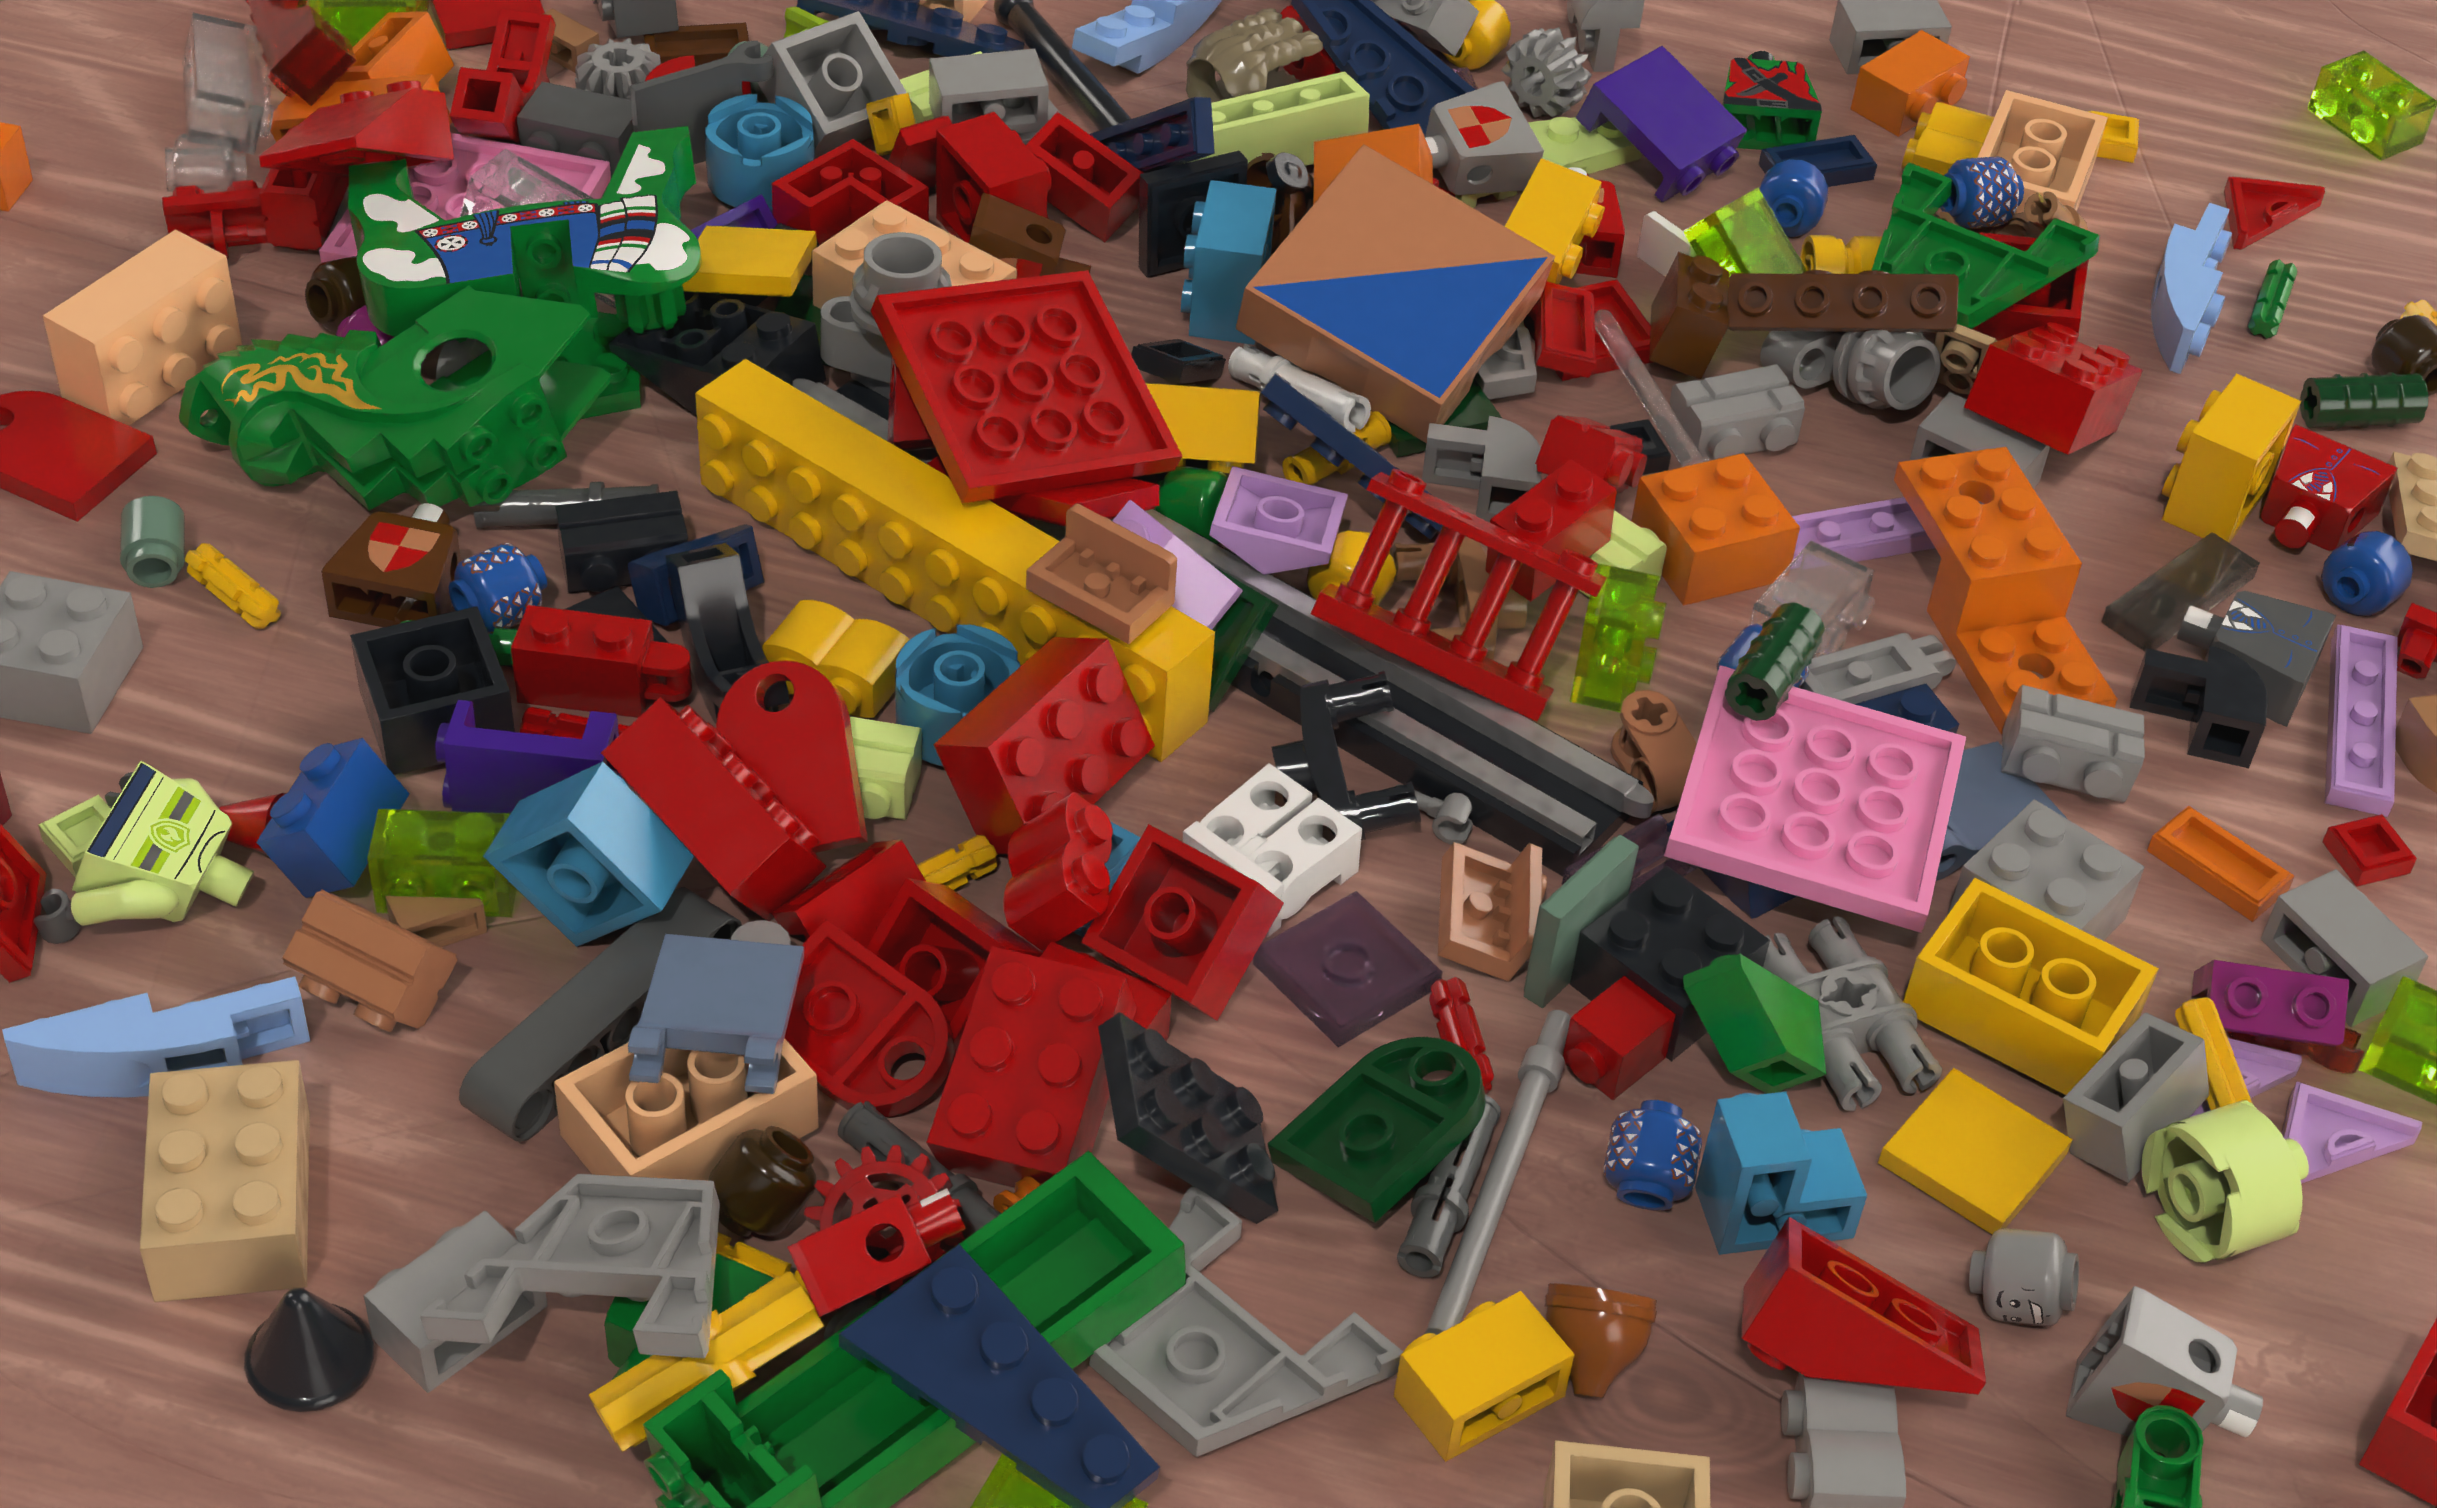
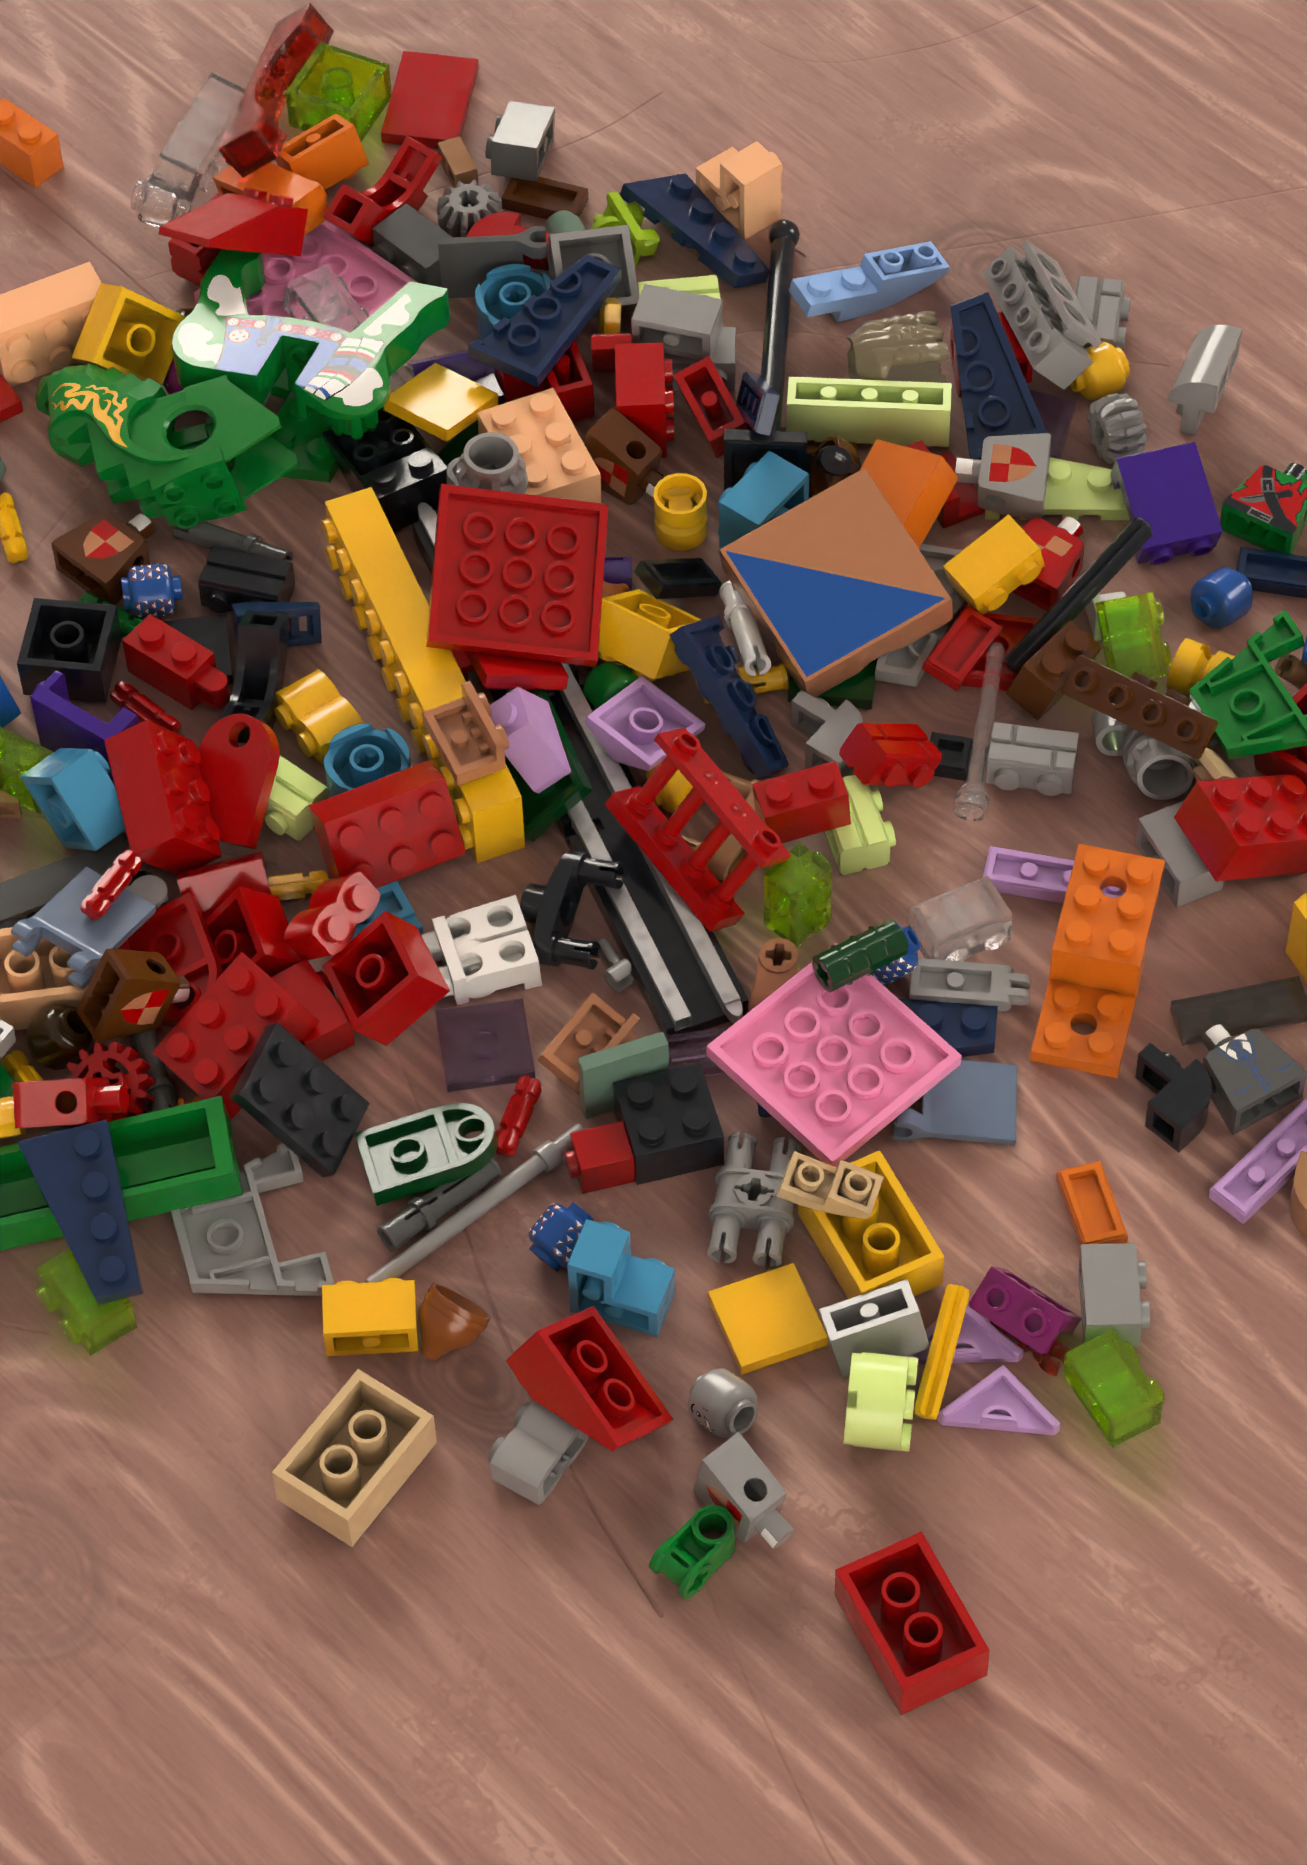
camera: 35 degrees right, 10 degrees up
red hips [162,180,268,259] -> none
orange brick [1631,453,1800,606] -> none
green slope [1683,954,1827,1094] -> none
light grey brick [1948,799,2145,941] -> none
light grey brick [2001,685,2145,803] -> none
red tile [2322,814,2417,887] -> none
none -> yellow brick [71,283,186,385]
none -> reddish brown torso [76,948,190,1042]
none -> red axle [80,850,142,921]
none -> dark blue wing [468,254,622,387]
none -> yellow wheel [653,473,708,551]
none -> tan slope [776,1151,884,1219]
none -> black axle [1004,517,1153,675]

